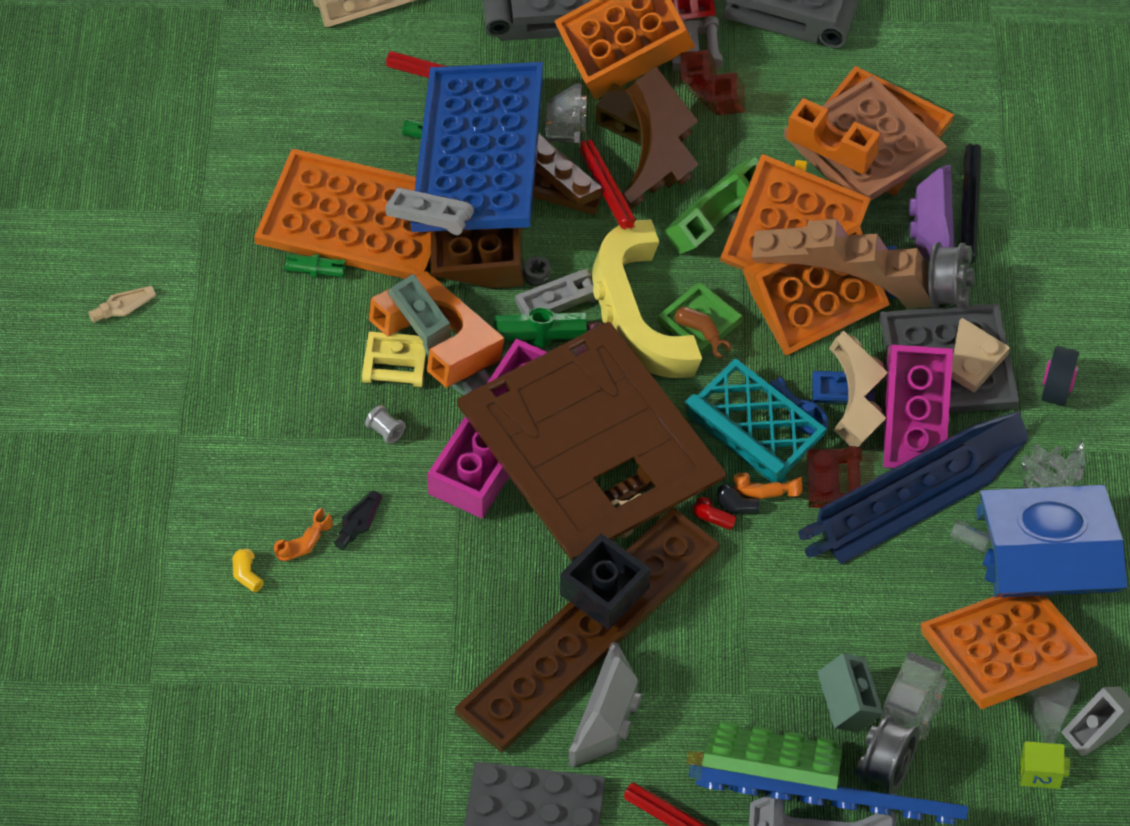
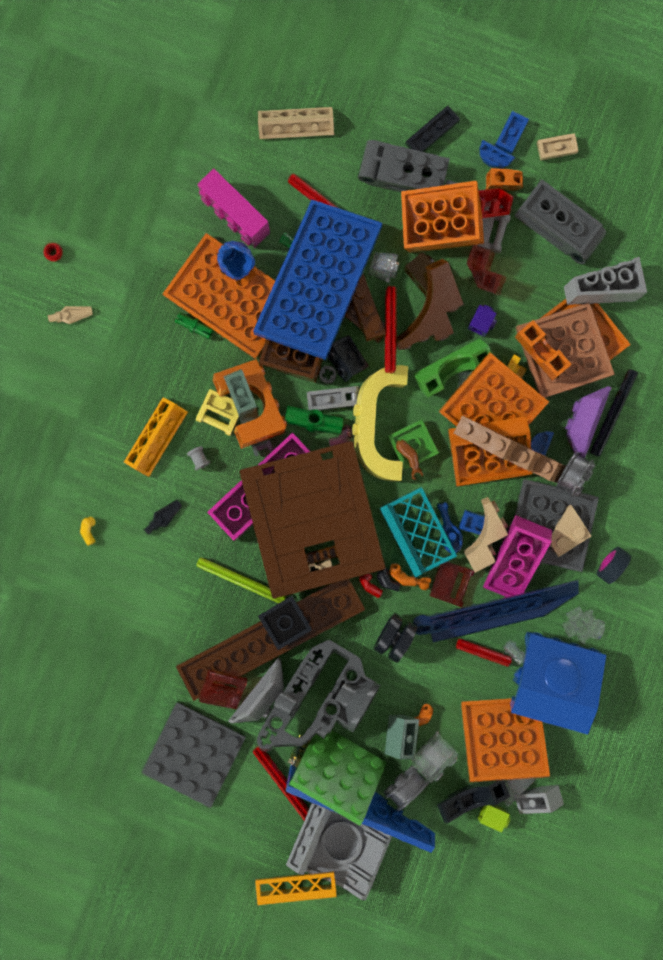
camera: 20 degrees right, 30 degrees up
orange arm [273,508,333,562] -> none
light grey plate [385,187,474,235] -> none
none -> red plate [43,243,63,262]
none -> light orange fence [124,397,188,477]
none -> lime axle [196,557,286,603]
none -> dark pink brick [197,168,270,248]
none -> clear red plate [199,670,247,710]
none -> blue hair [217,241,255,280]
none -> dark grey piece [257,640,381,752]
none -> black bracket [327,335,369,382]
none -> black wheel [373,612,418,663]
none -> orange arm [414,704,433,726]
none -> black arch [437,780,510,823]
none -> red axle [456,639,512,667]
none -> dark purple brick [467,305,497,337]
none -> light grey wedge [564,257,647,305]

